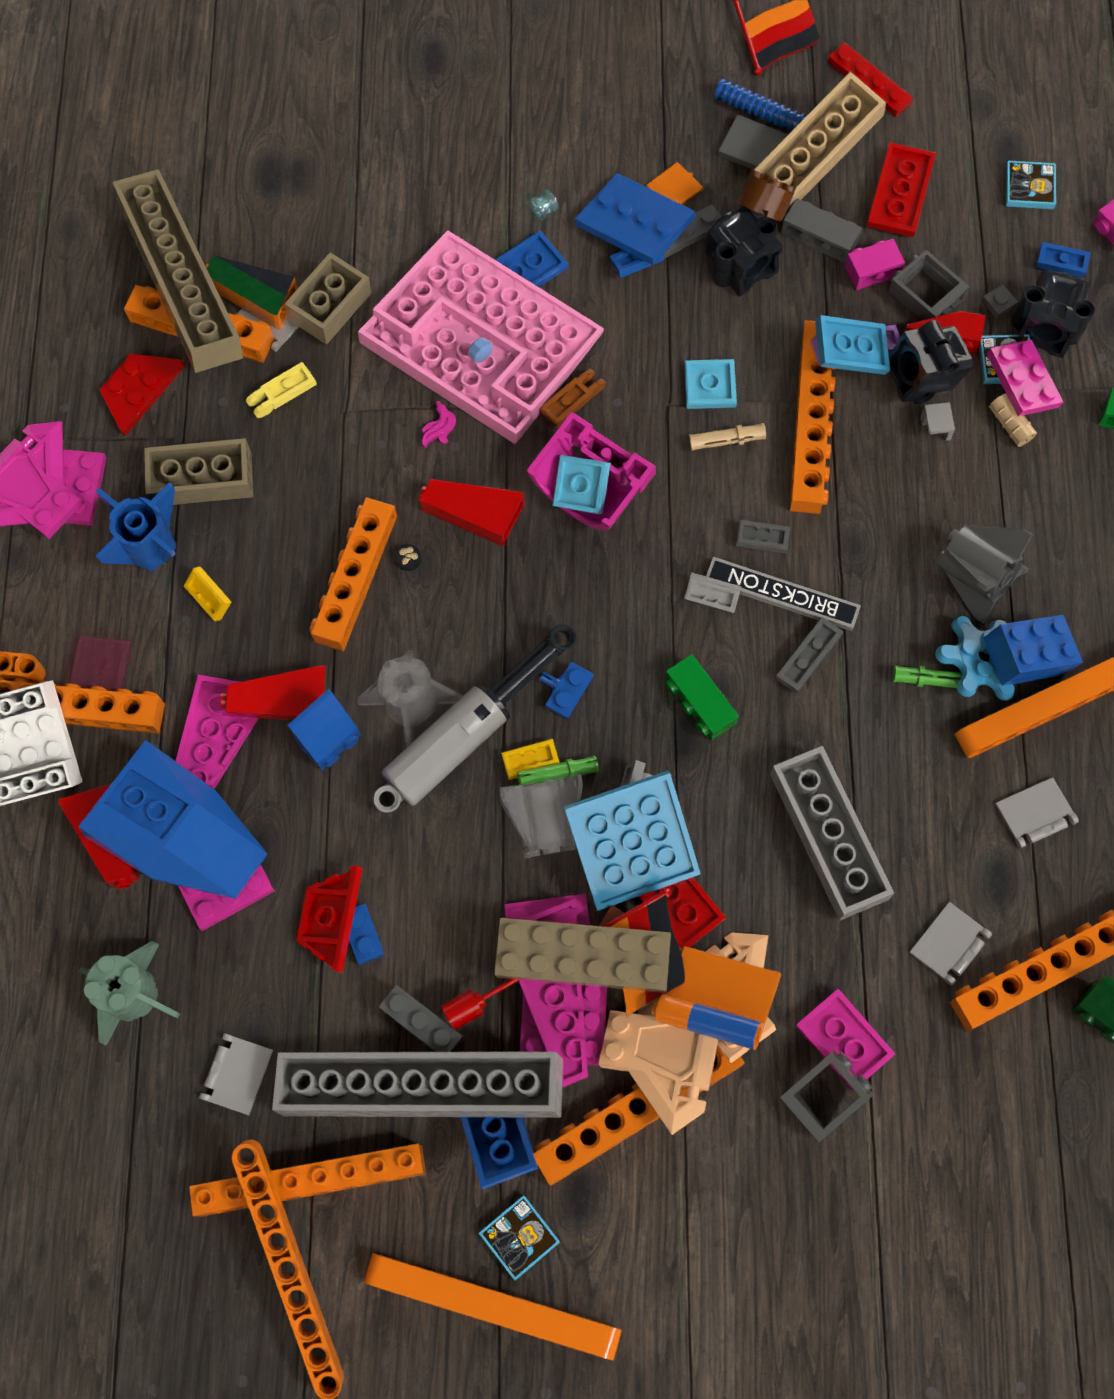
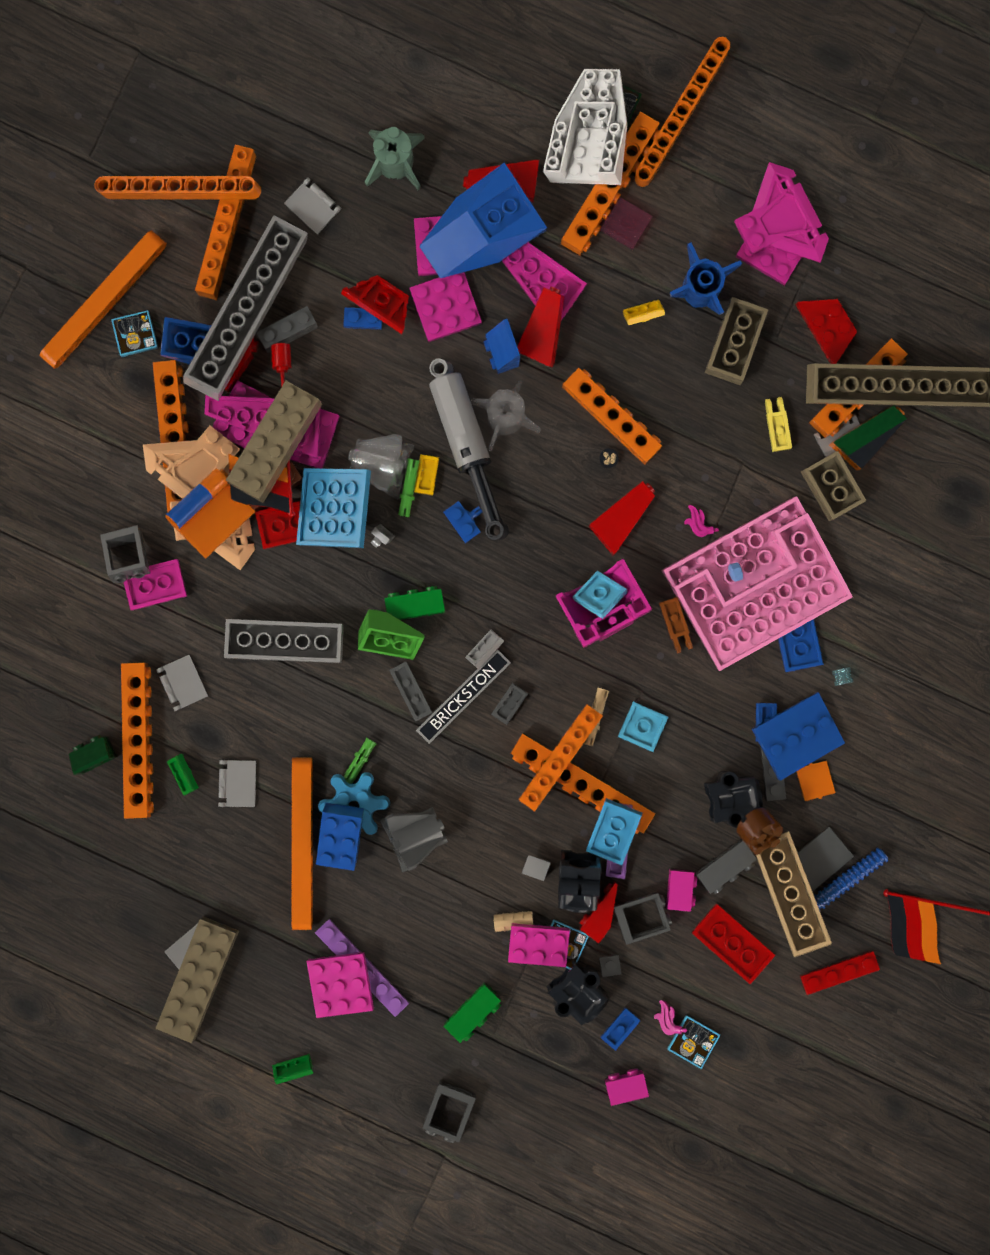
camera: 110 degrees right, 15 degrees up
none -> green plate [167,753,199,796]
none -> bright green slope [358,609,425,660]
none -> dark pink plate [410,272,482,342]
none -> orange brick [518,705,603,811]
none -> dark pink piece [654,1000,687,1035]

